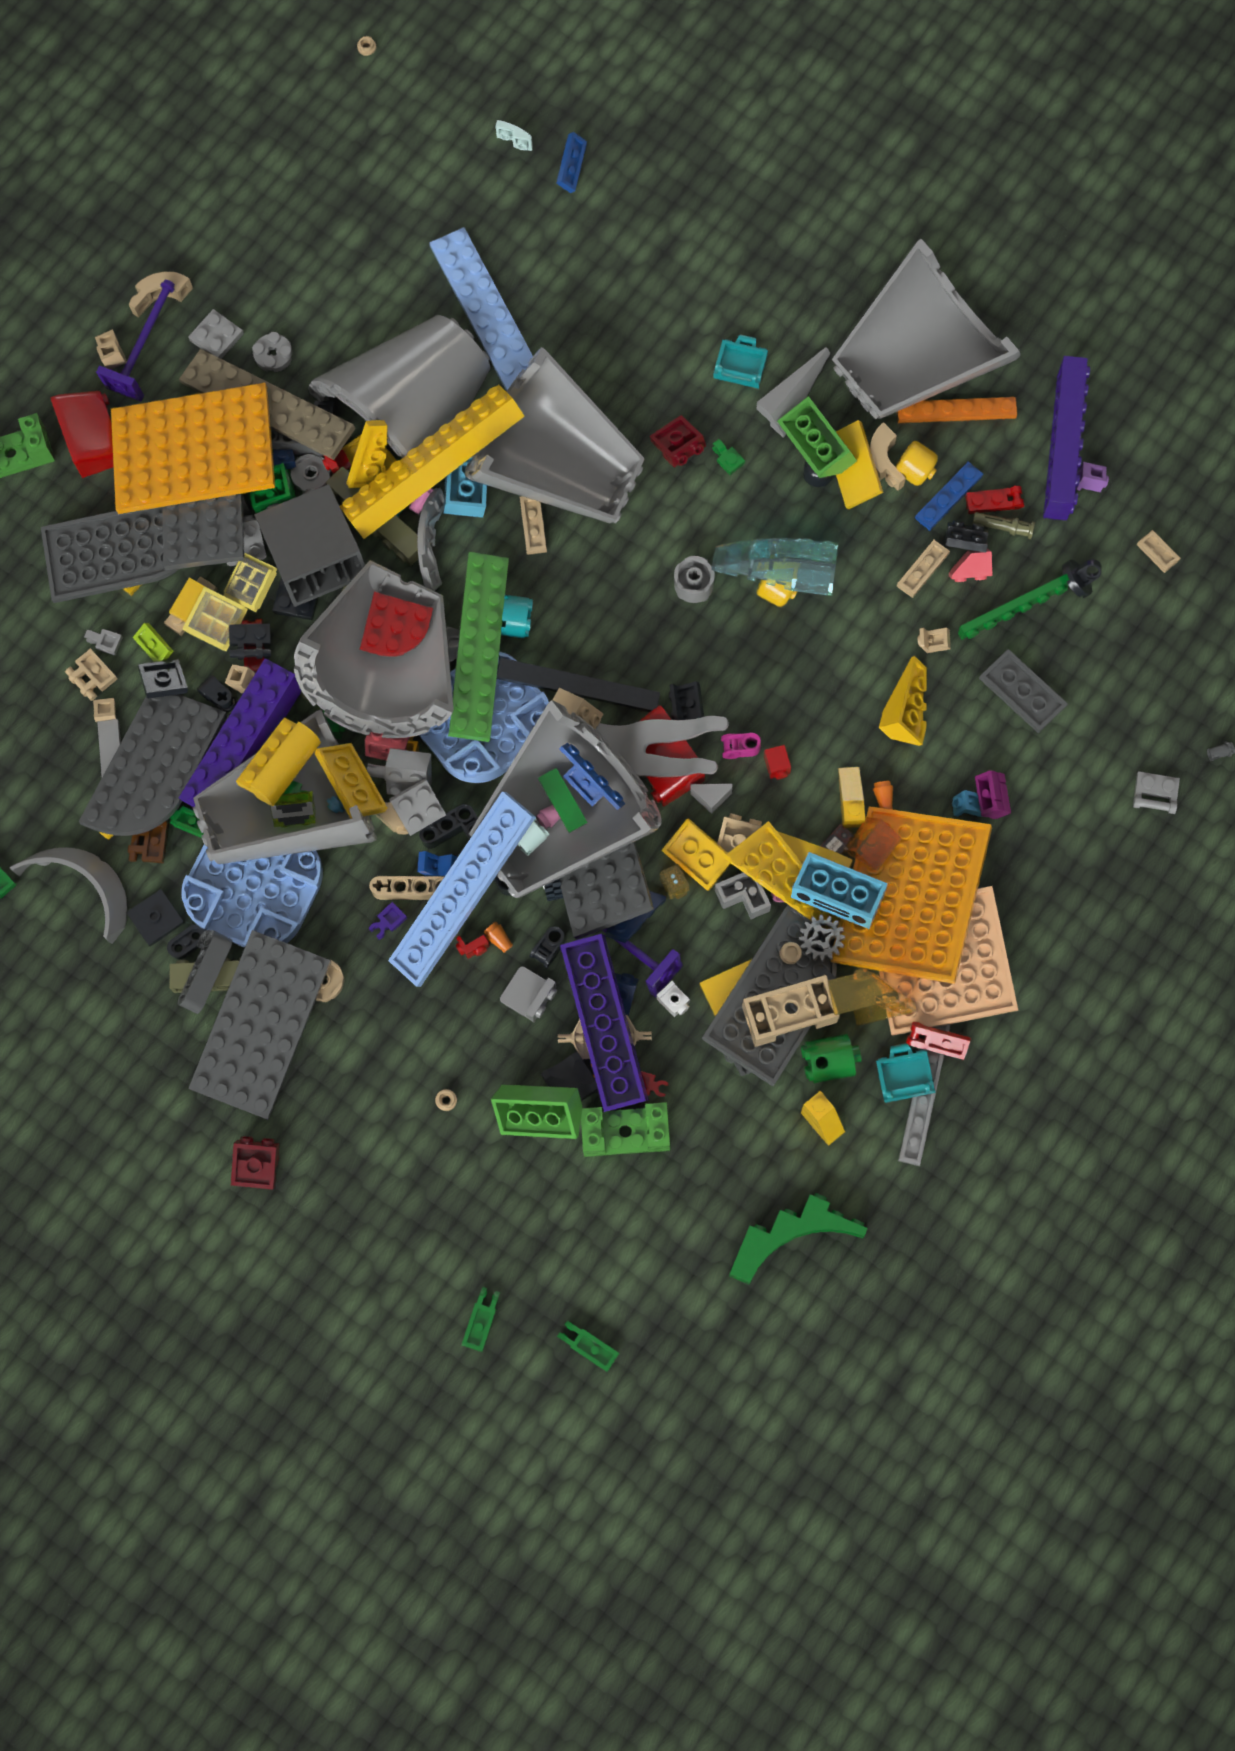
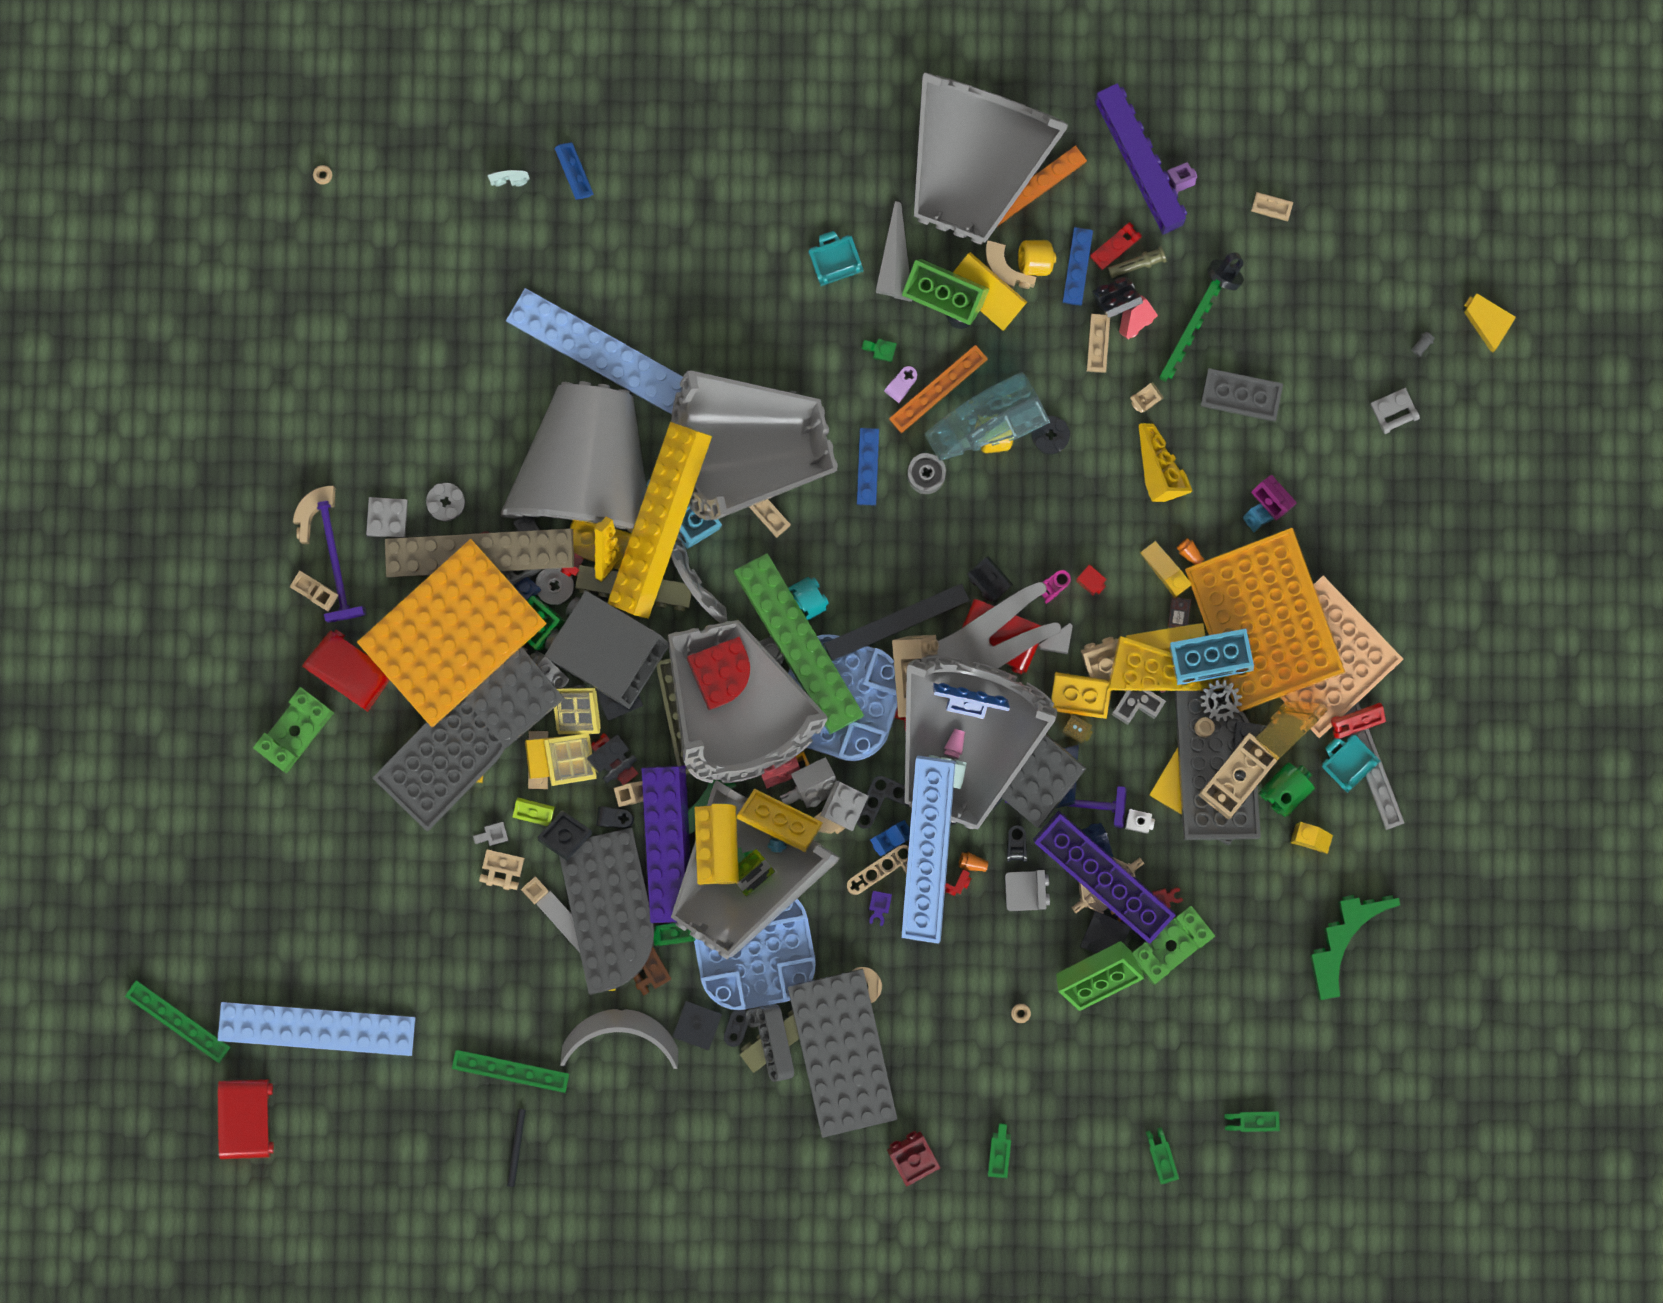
camera: 40 degrees left, 10 degrees up
green tile [538,768,588,833] -> none
dark red plate [649,415,706,467] -> none
clear orange slope [843,817,901,871] -> none
none -> blue plate [857,428,879,505]
none -> lavender piece [884,366,917,403]
none -> orange plate [889,345,988,434]
none -> green hinge [988,1123,1011,1178]
none -> black plate [1032,416,1070,455]

